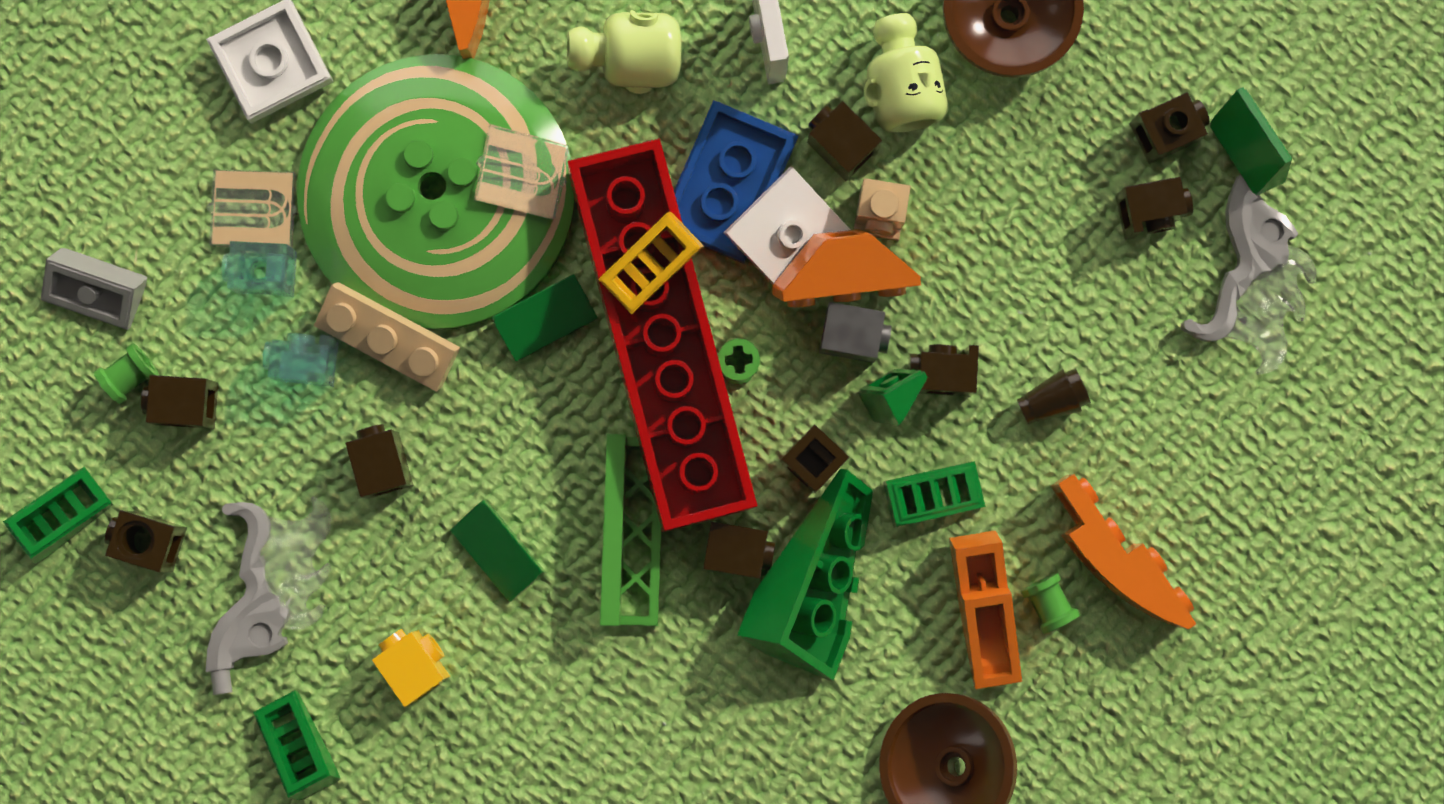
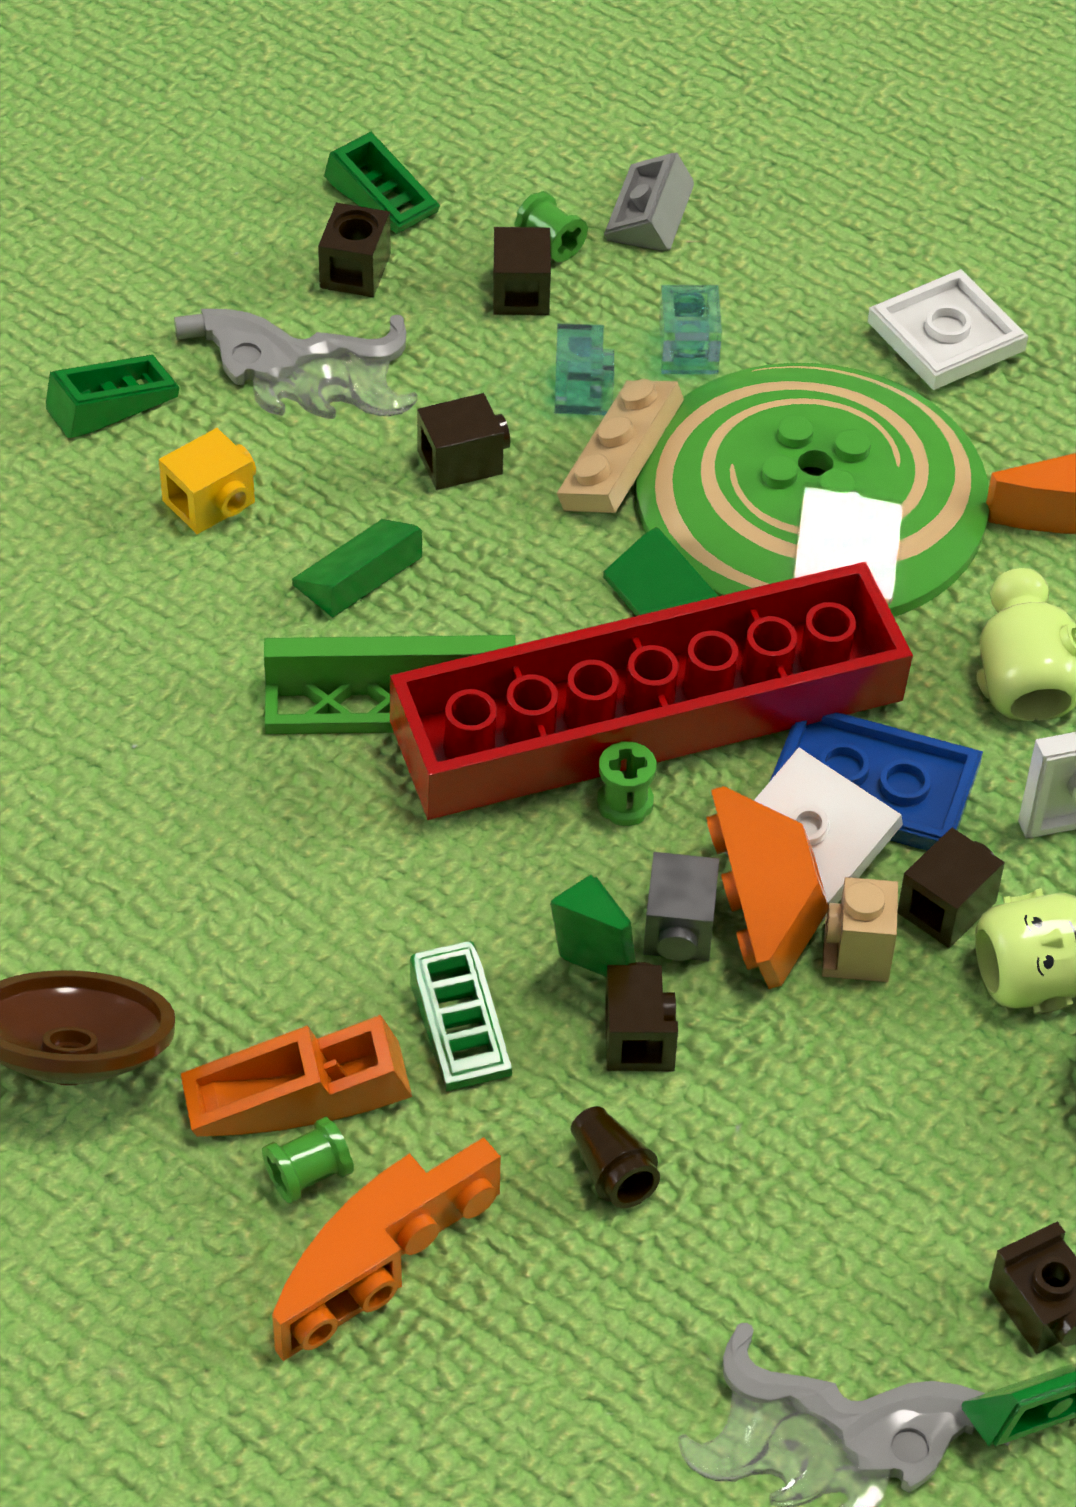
camera: 85 degrees right, 35 degrees down
piece [207,169,299,249] -> none
yellow slope [598,212,704,314] -> none
dark brown brick [703,522,775,578] -> none
green wedge [737,469,873,681] -> none
dark brown brick [780,424,849,494] -> none
dark brown brick [1116,177,1193,240] -> none

